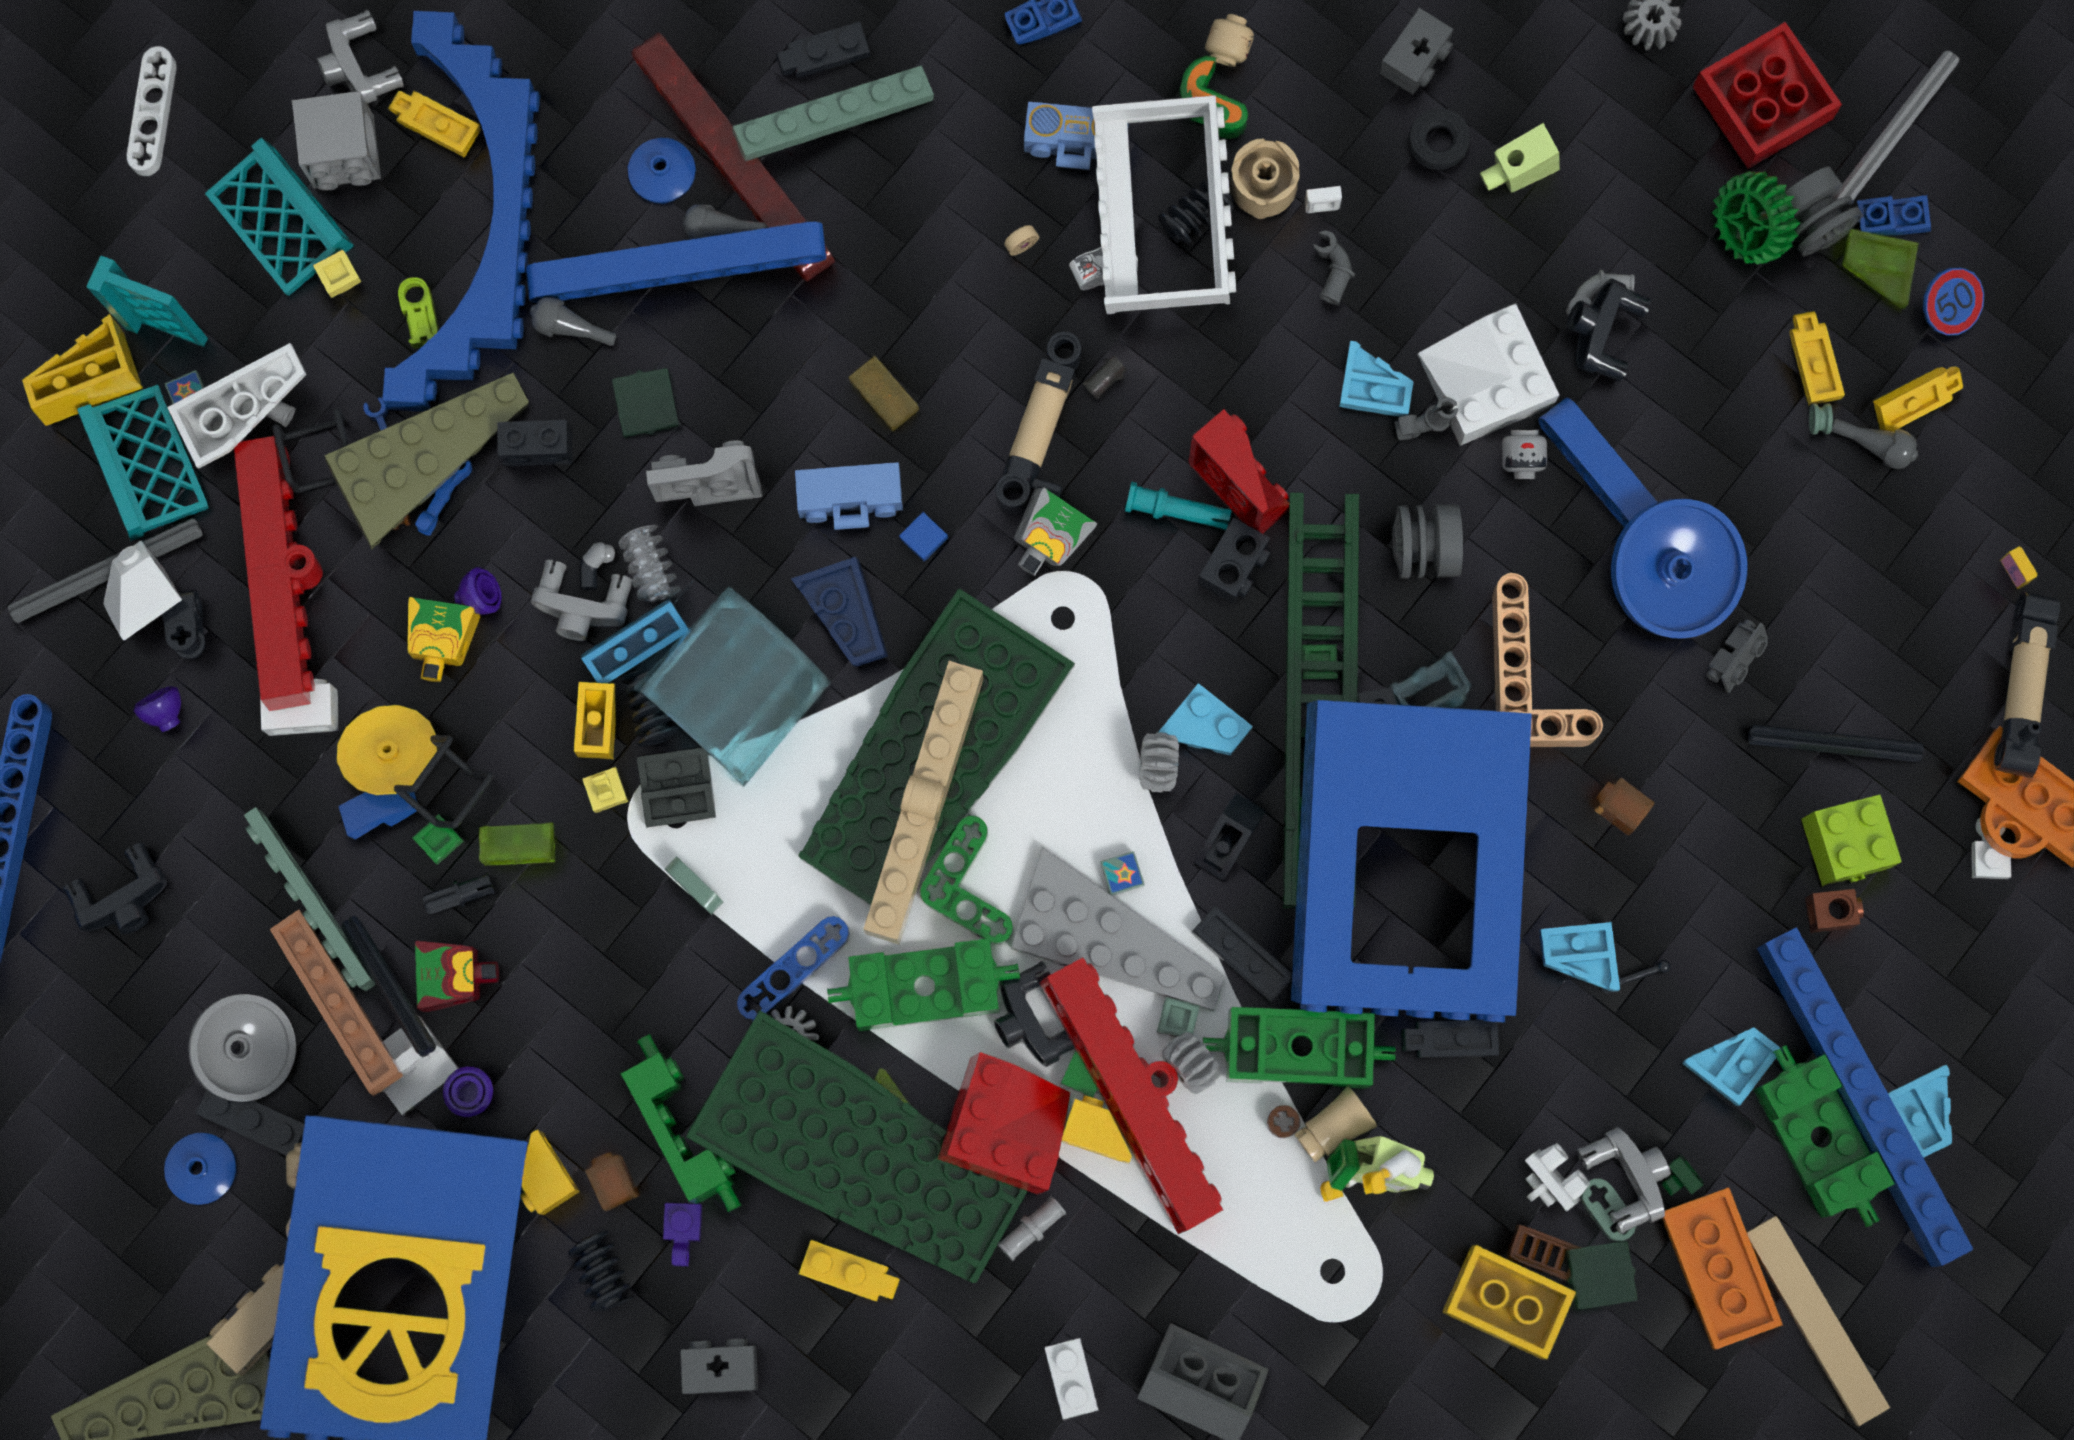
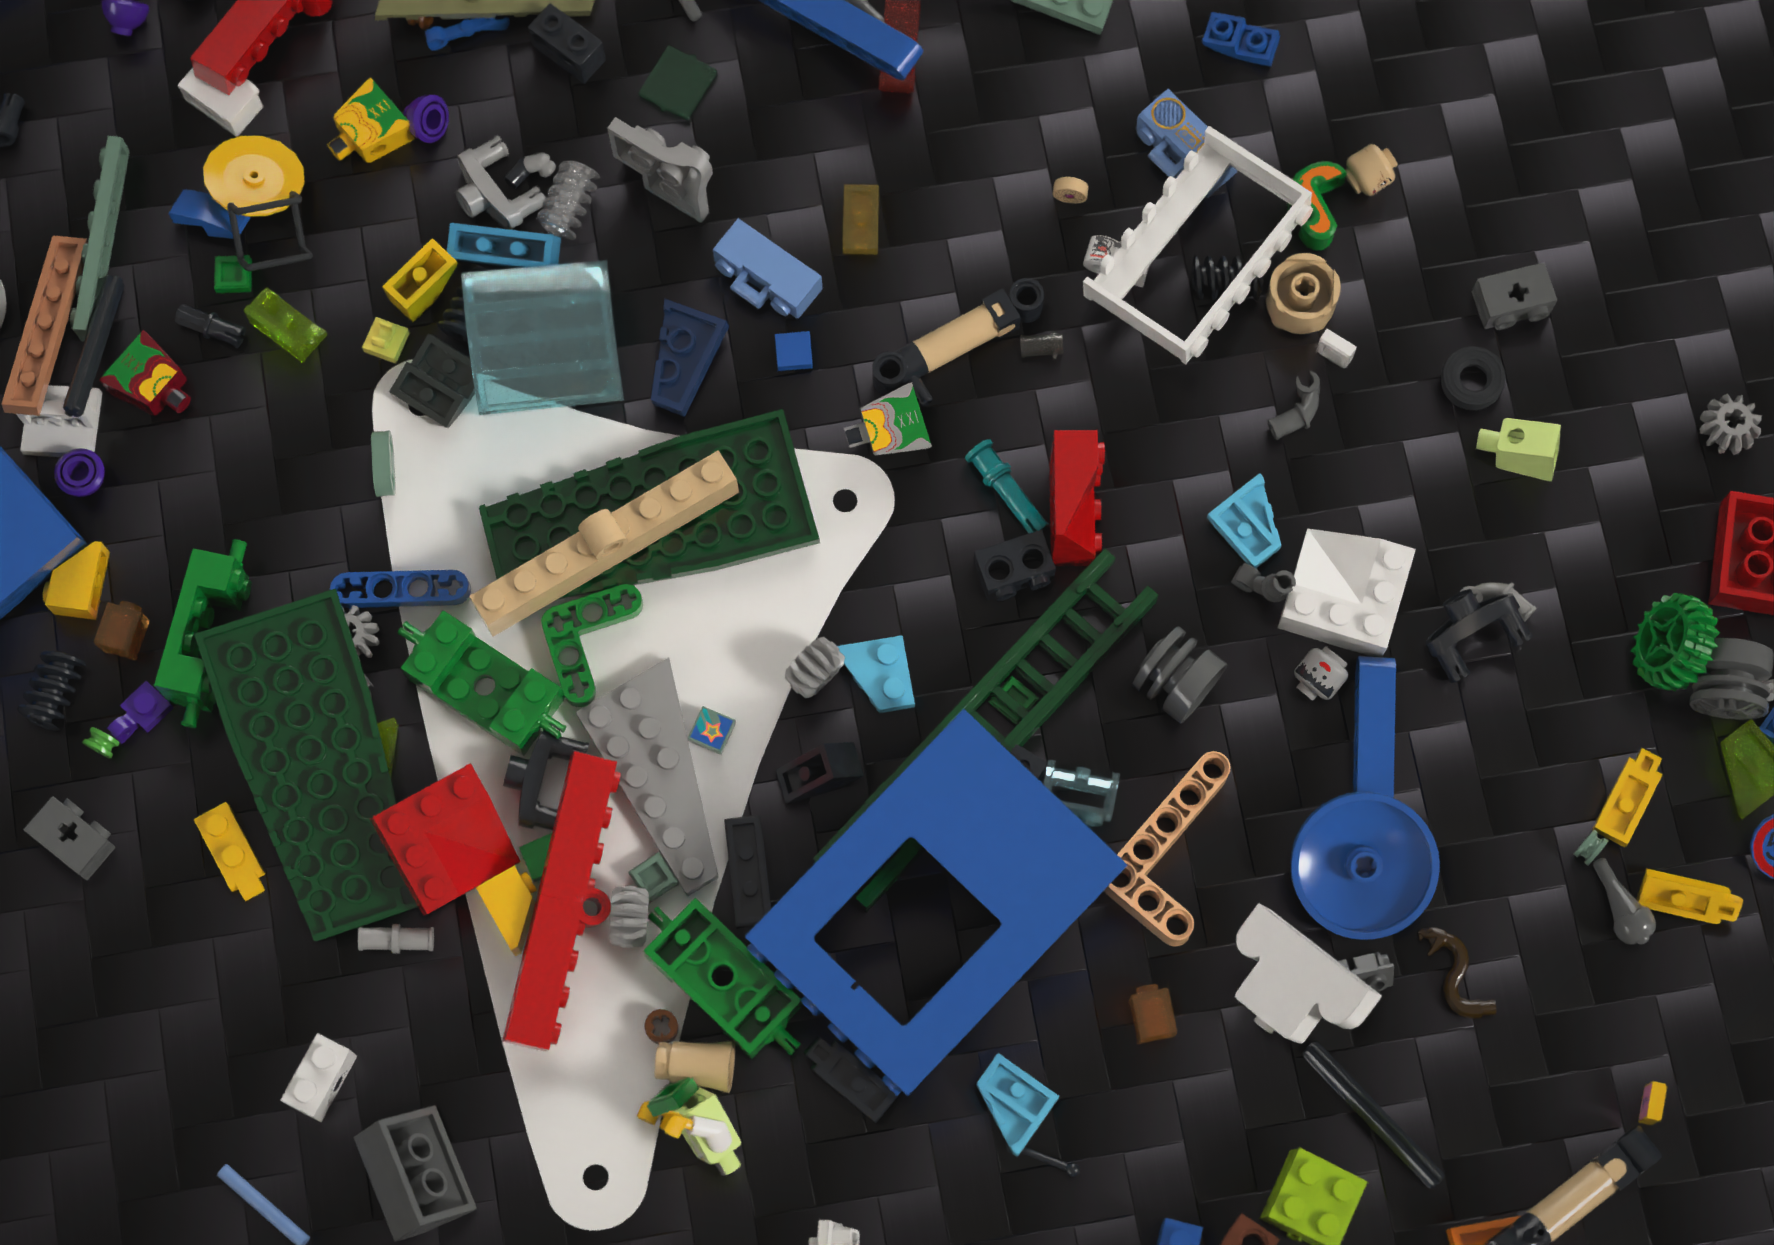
camera: 40 degrees right, 5 degrees down
none -> bright green bush [82,727,120,759]
none -> white brick [1235,903,1382,1044]
none -> dark brown animal [1417,927,1496,1019]

